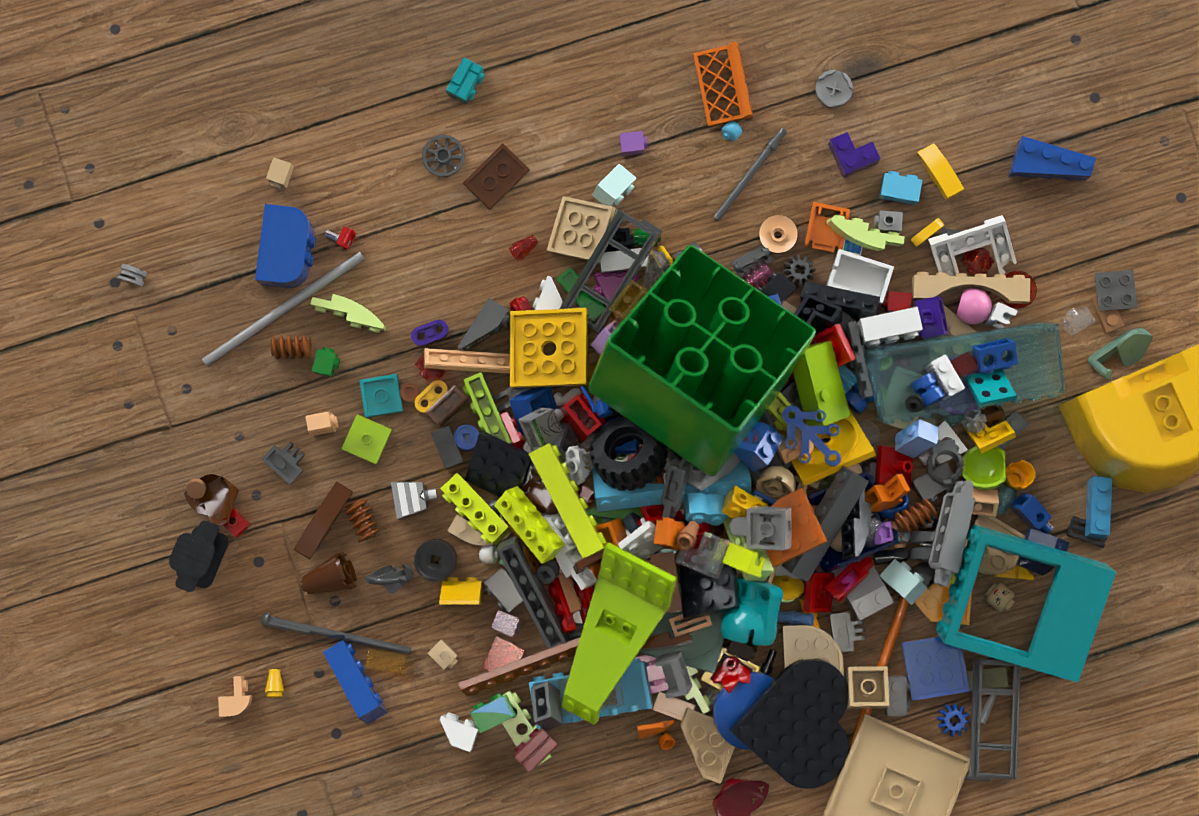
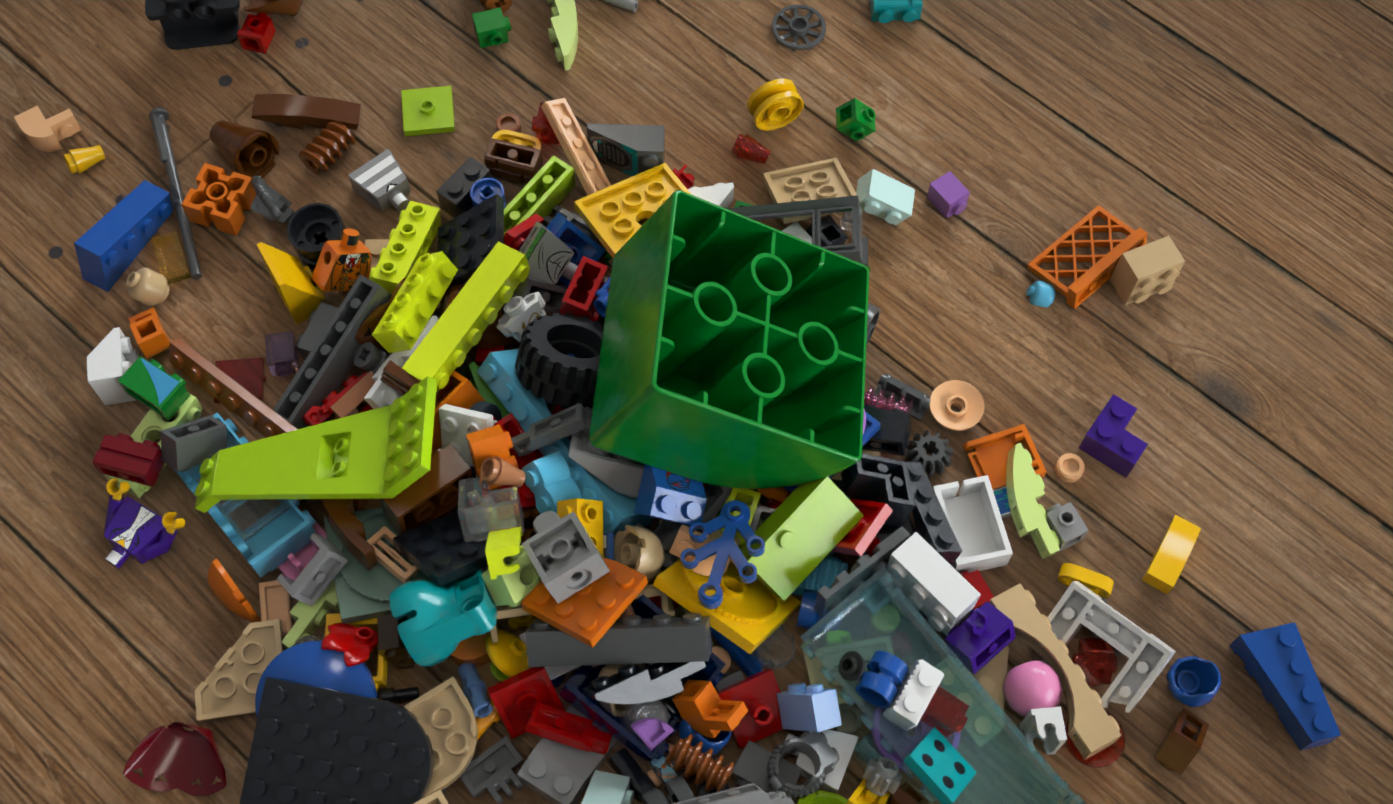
camera: 55 degrees right, 20 degrees down
dark grey hinge [262,442,305,485] -> none
light nougat brick [306,411,339,436] -> none
teal tile [359,374,403,418] -> none
dark purple plate [411,320,449,346] -> none
tan brick [427,639,459,670] -> none
reddish brown tile [463,143,530,210] -> none
orange hinge [658,733,675,750] -> none
dark grey bar [713,128,787,222] -> none
light grey tile [815,70,853,108] -> none
medium azure brick [879,171,922,205] -> none
blue brick [972,338,1018,374] -> none
none -> dark purple torso [104,478,185,569]
none -> tan head [126,267,170,307]
none -> orange brick [128,307,171,359]
none -> orange brick [181,163,256,236]
none -> orange torso [312,228,371,292]
none -> yellow wheel [747,78,804,131]
none -> green brick [836,98,876,141]
none -> light nougat tile [1055,453,1085,483]
none -> tan brick [1110,236,1185,305]
none -> reddish brown slope [1155,708,1209,775]
none -> blue hair [1166,656,1221,707]

